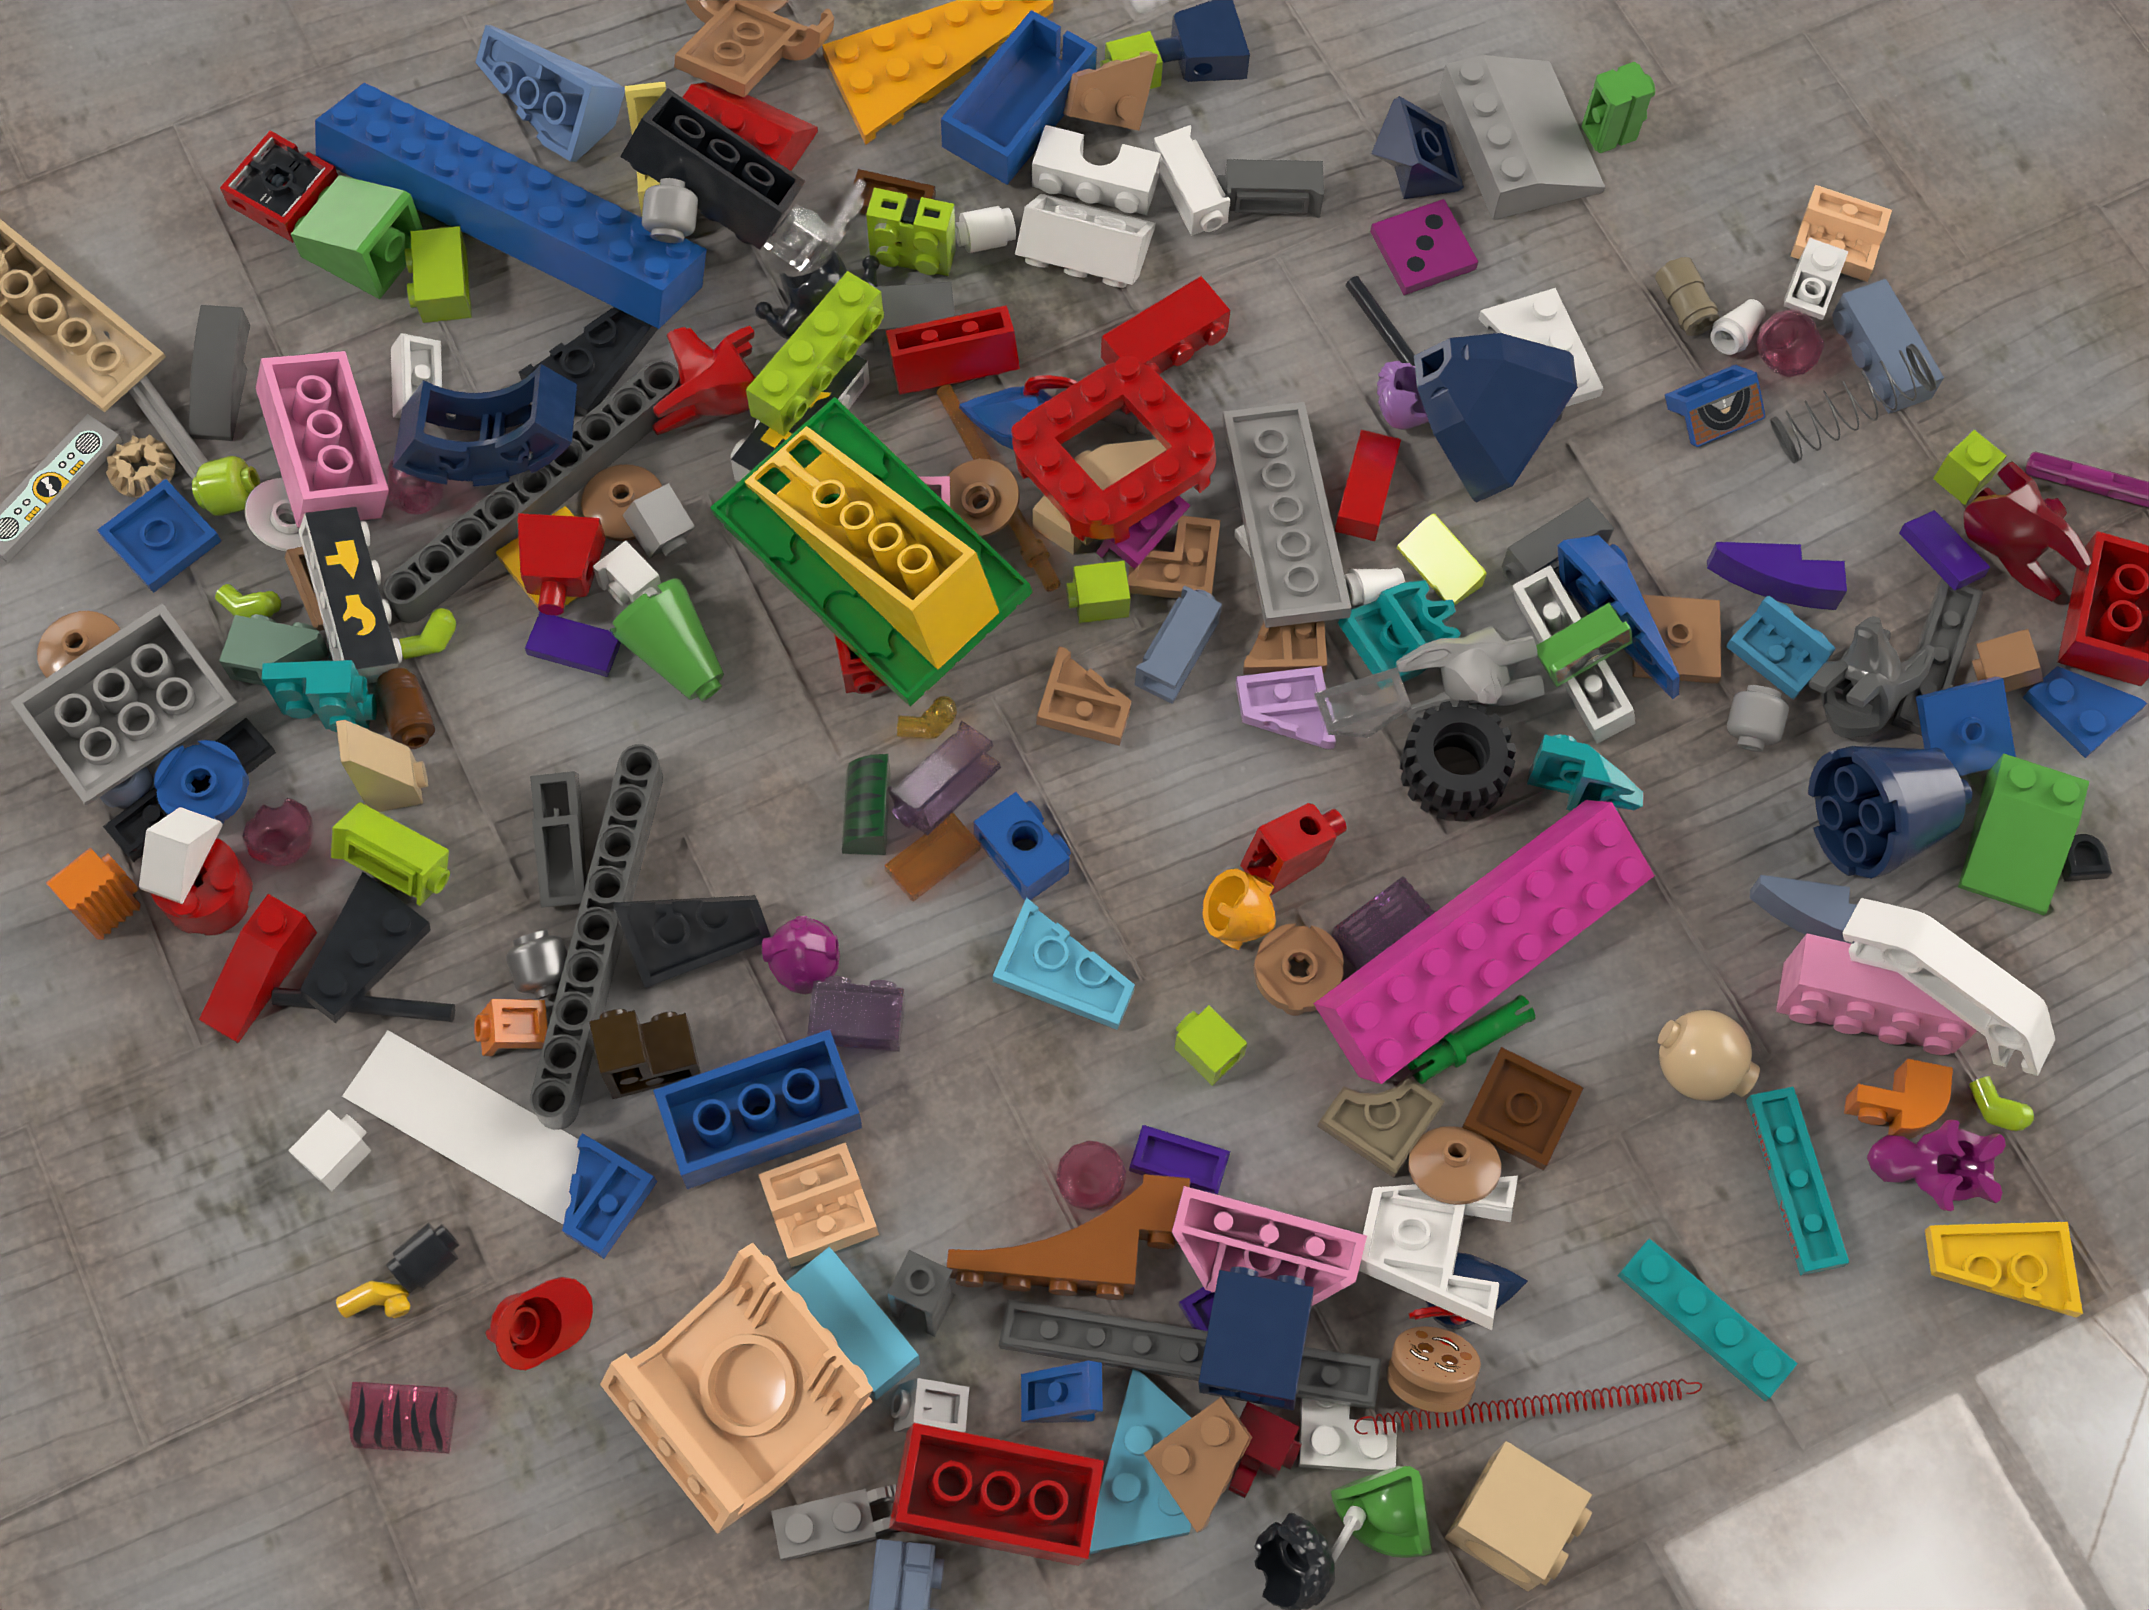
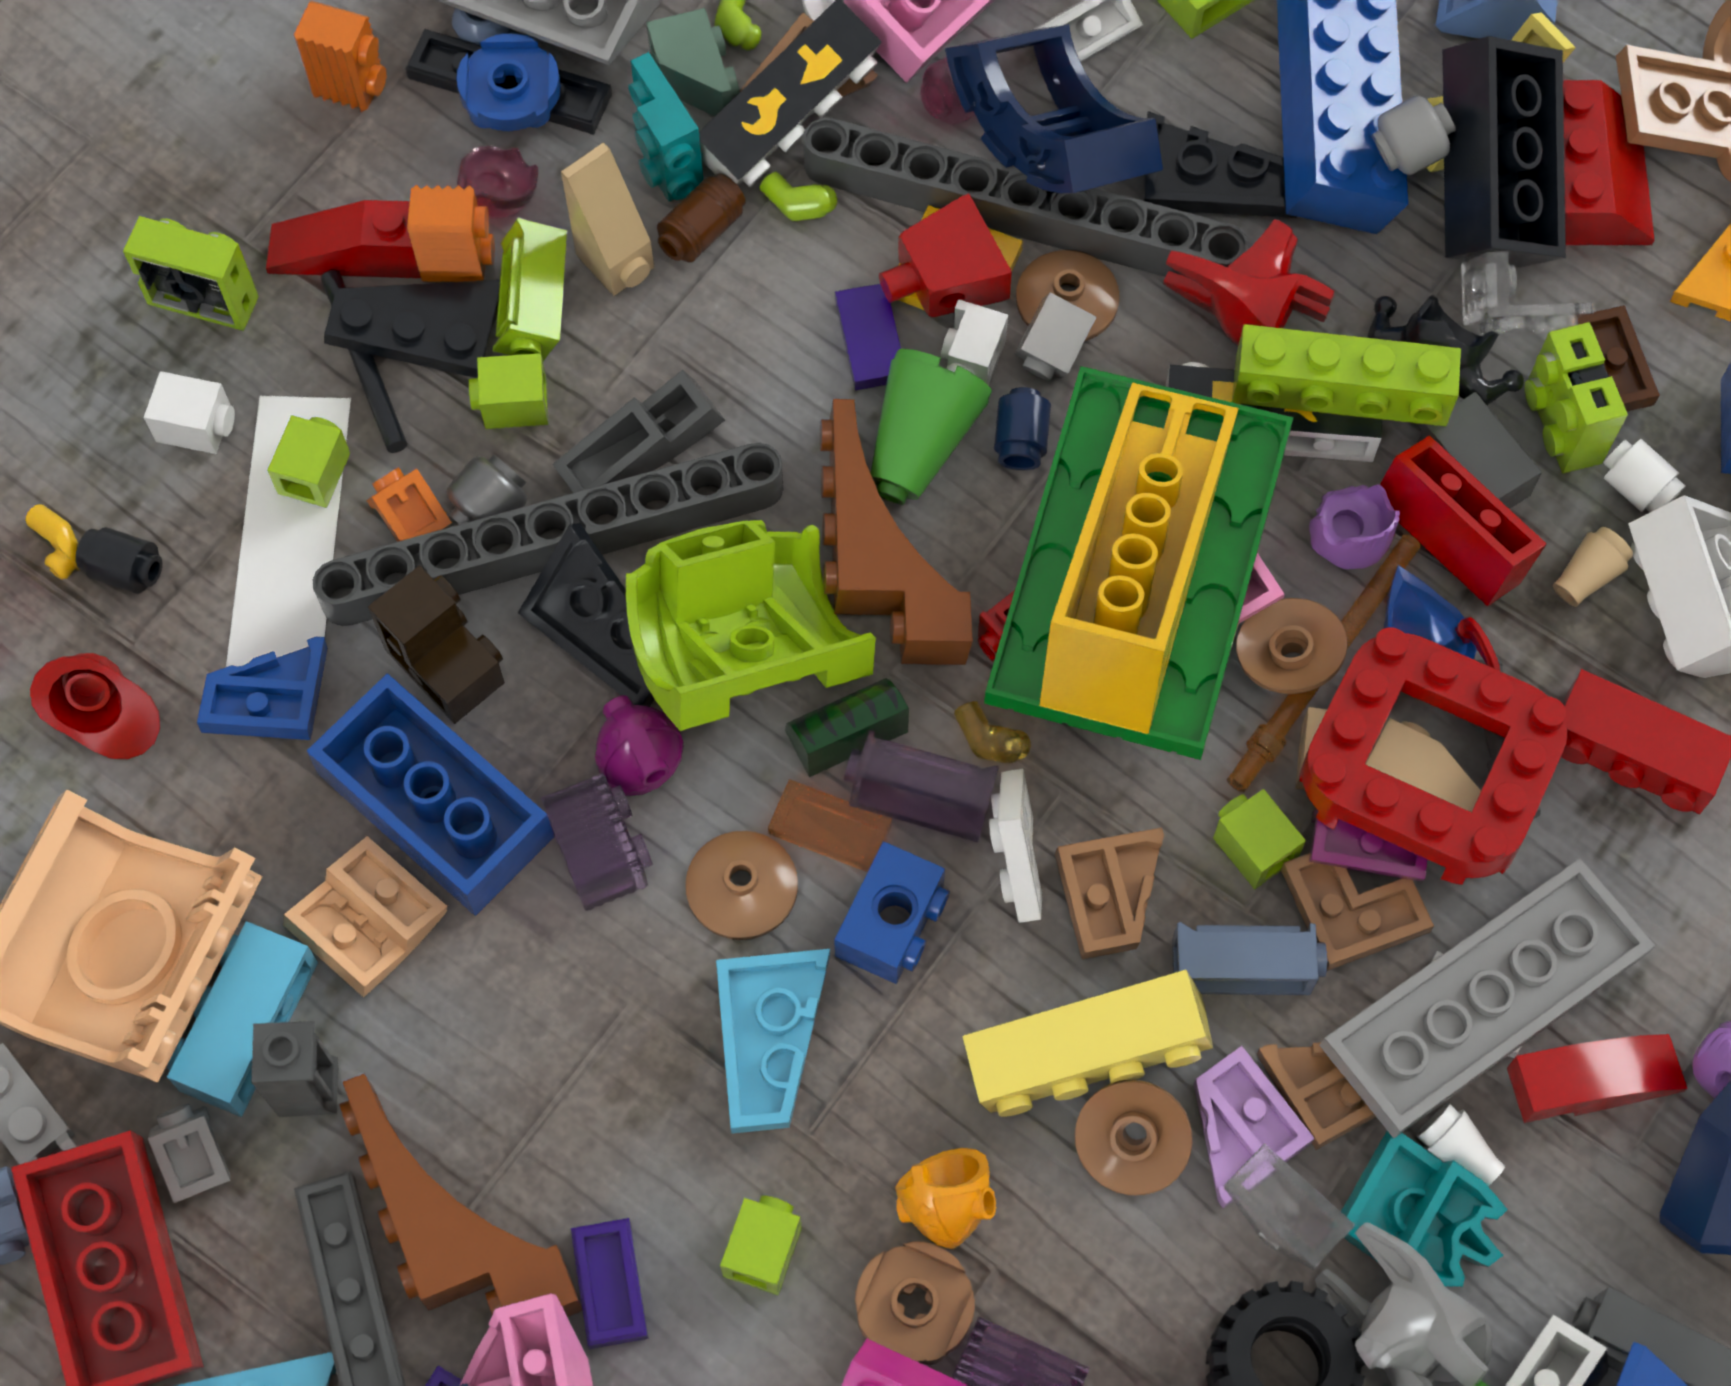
camera: 65 degrees right, 0 degrees up
white slope [139,807,223,904] -> none
red brick [150,838,253,936] -> none
blue slope [1021,1361,1103,1423] -> none
clear pink hair [1056,1140,1126,1212] -> none
red torso [1240,803,1347,896] -> none
slope [1397,513,1487,606] -> none
none -> lime piece [123,216,259,331]
none -> lime brick [267,415,350,508]
none -> orange brick [408,184,495,282]
none -> lime brick [469,353,549,429]
none -> lime piece [626,520,876,731]
none -> medium nougat dish [685,831,798,940]
none -> dark orange arch [820,399,973,665]
none -> light yellow wedge [962,970,1213,1117]
none -> white plate [989,769,1042,923]
none -> dark blue brick [994,387,1051,470]
none -> medium nougat dish [1075,1080,1193,1195]
none -> medium lavender hair [1309,484,1400,569]
none -> tan cone [1553,527,1633,607]

